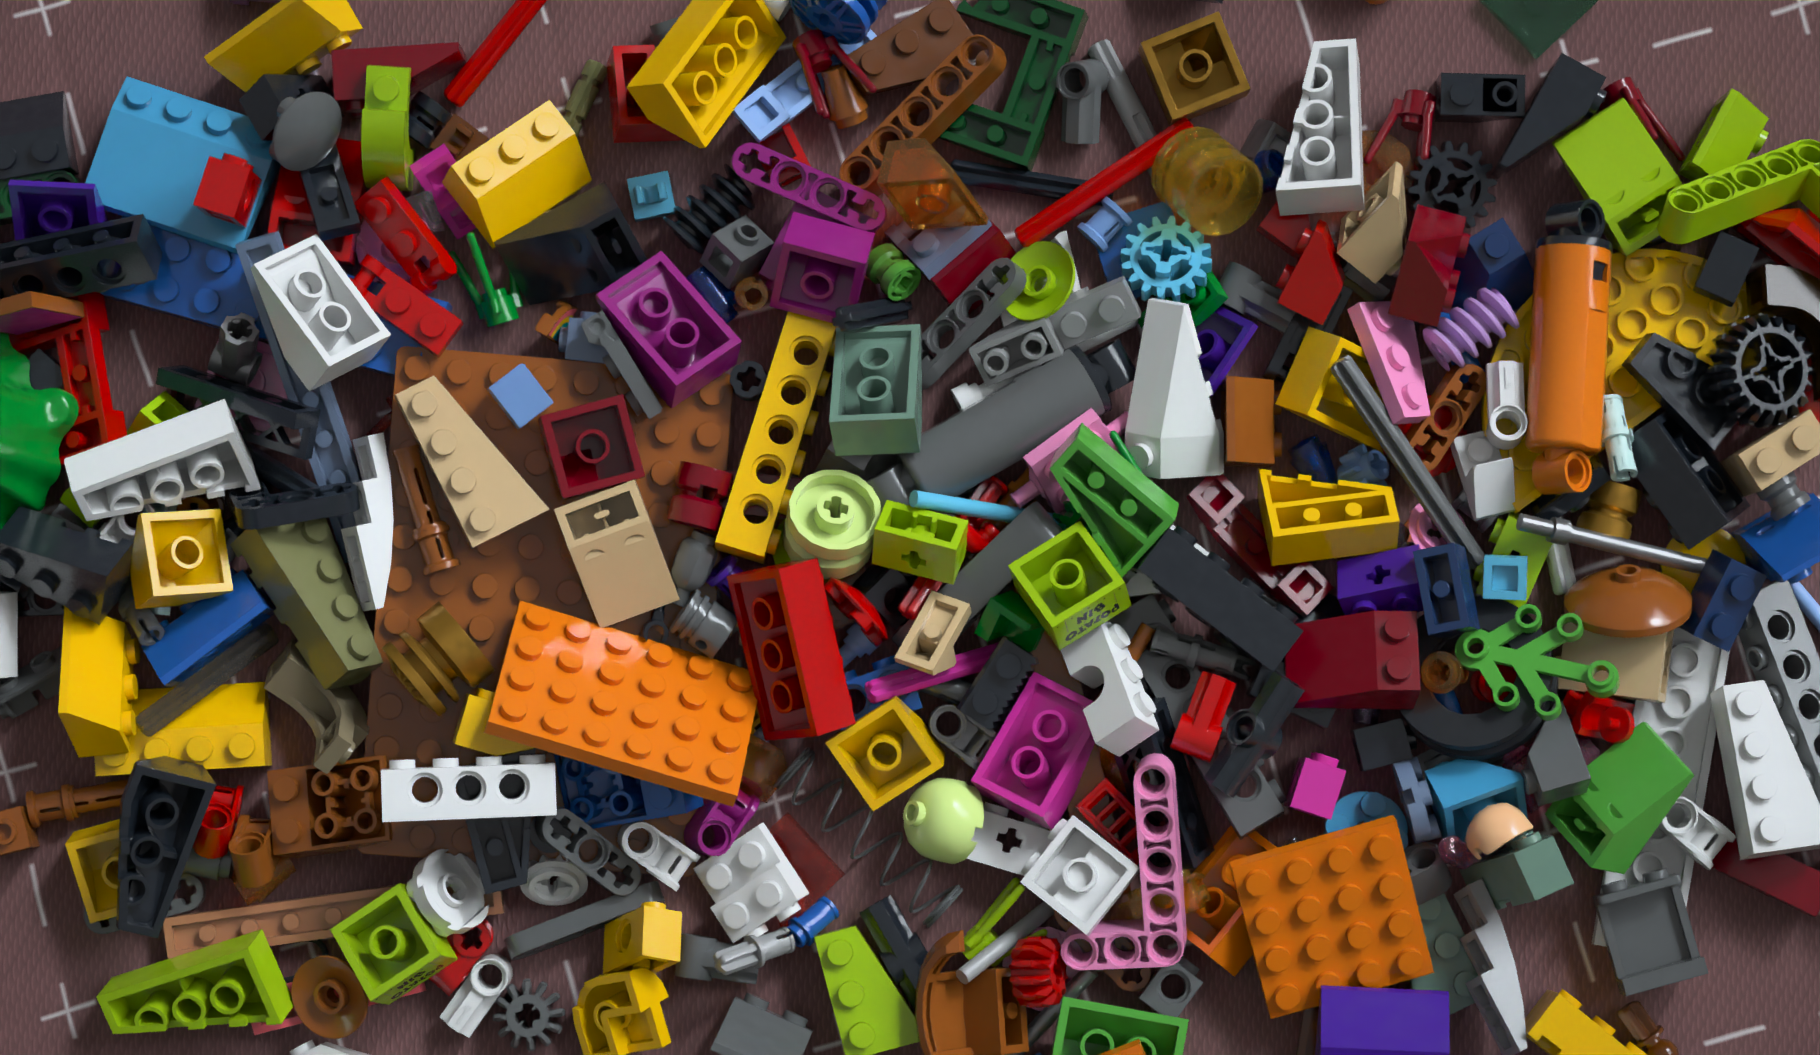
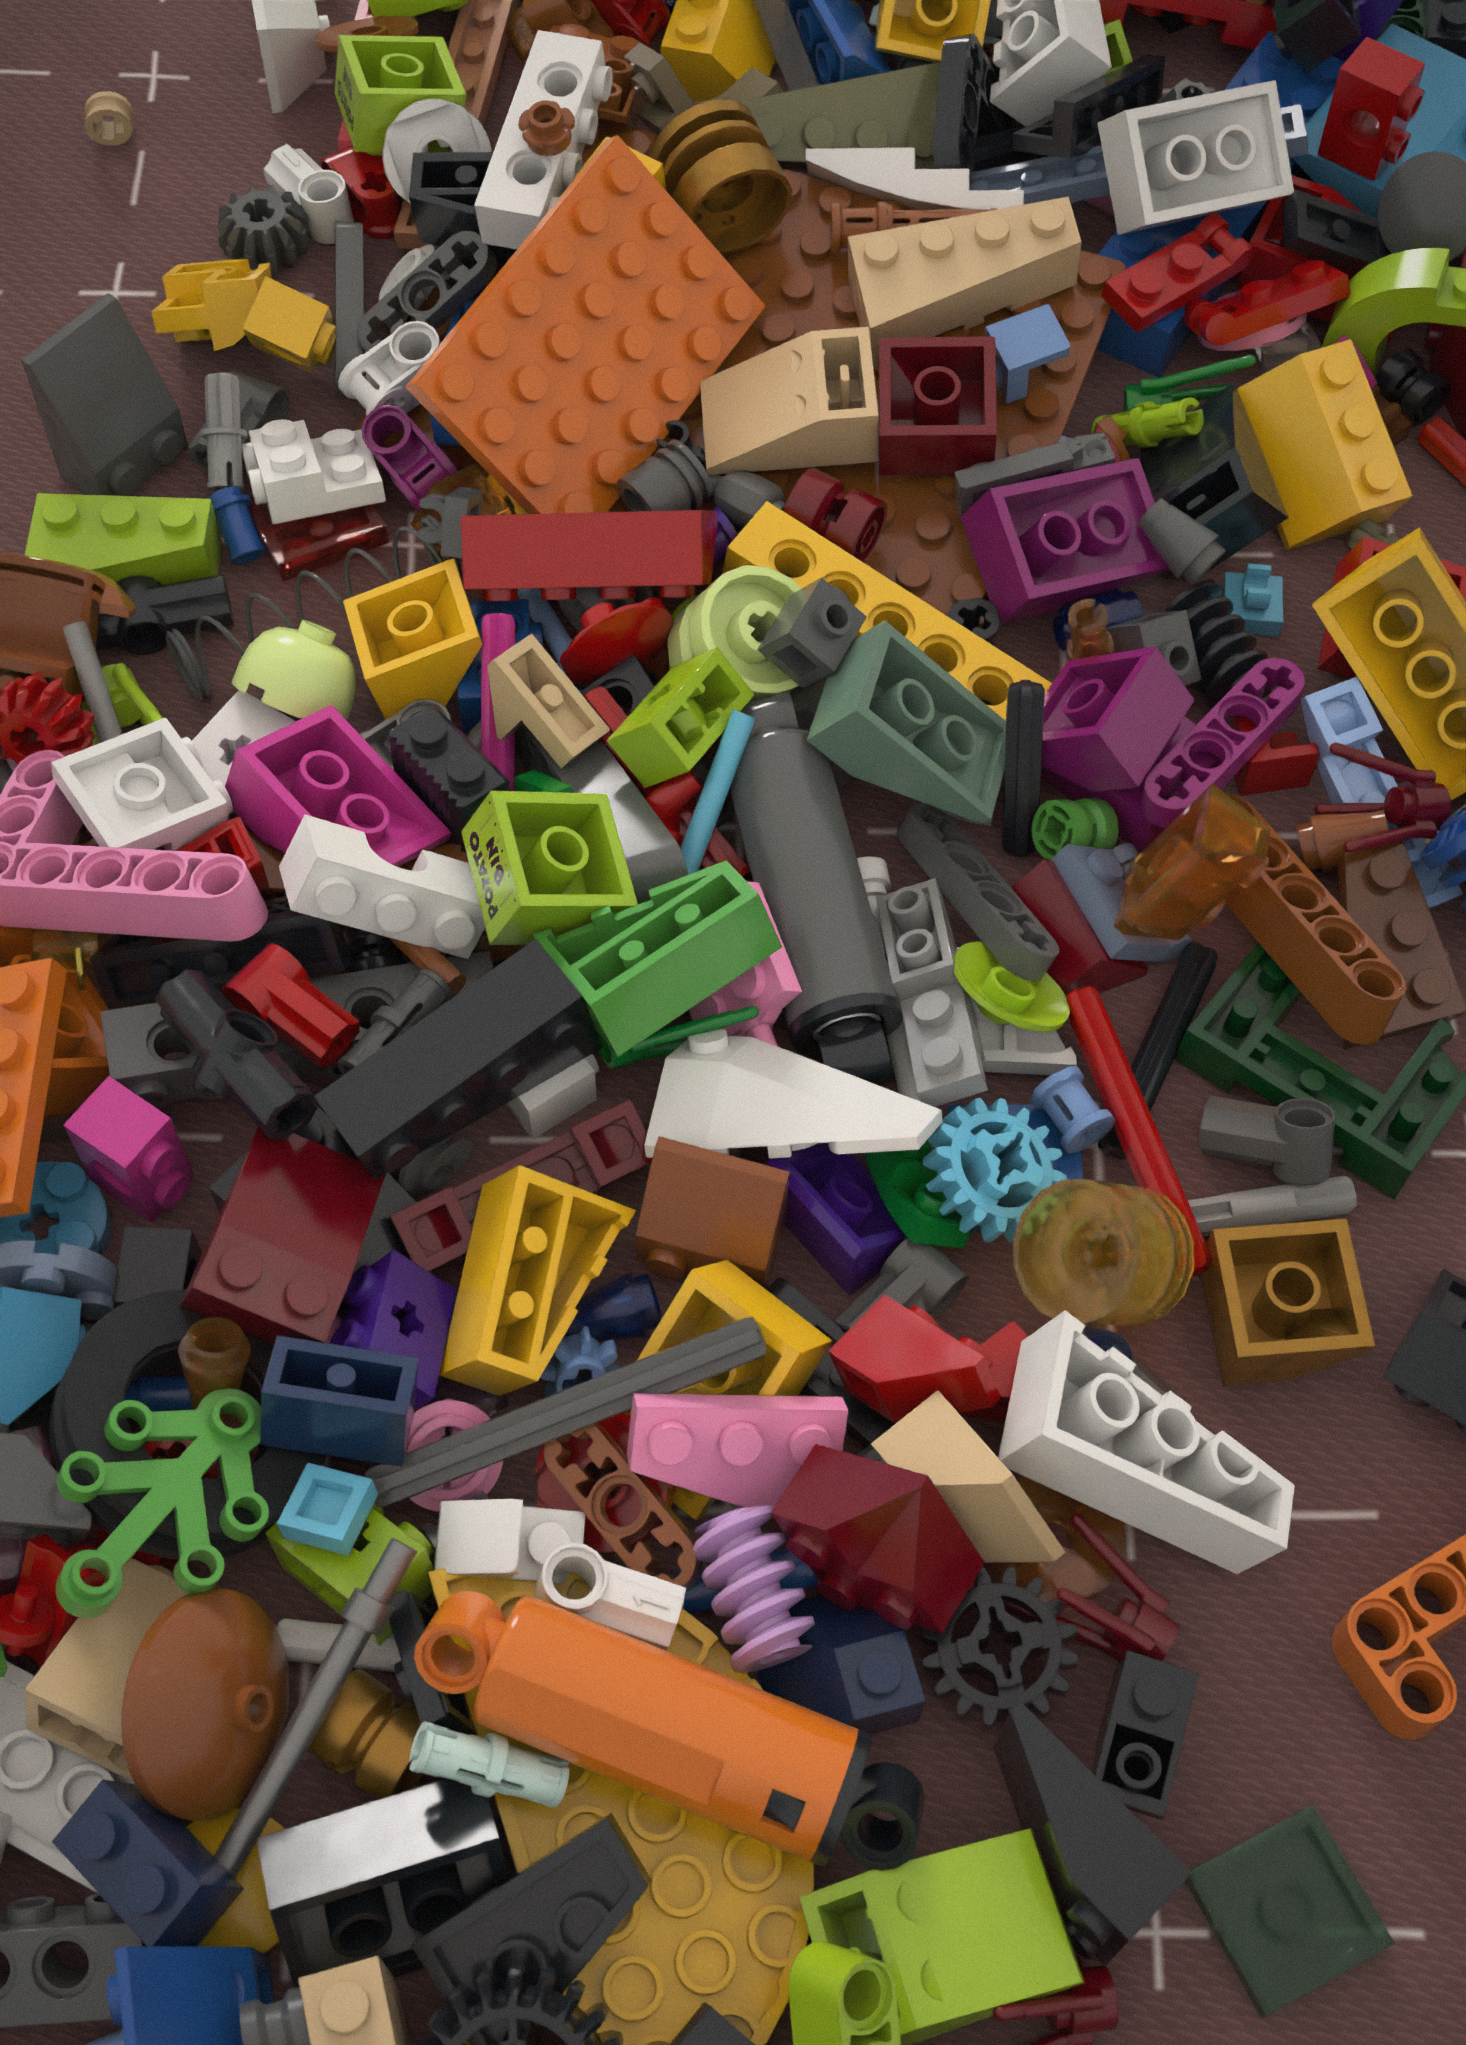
camera: 105 degrees right, 25 degrees down
none -> dark grey tile [417,487,483,559]
none -> dark orange plate [518,100,575,156]
none -> dark grey brick [757,577,867,688]
none -> lime pin [1091,397,1204,448]
none -> dark grey cone [1137,498,1226,585]

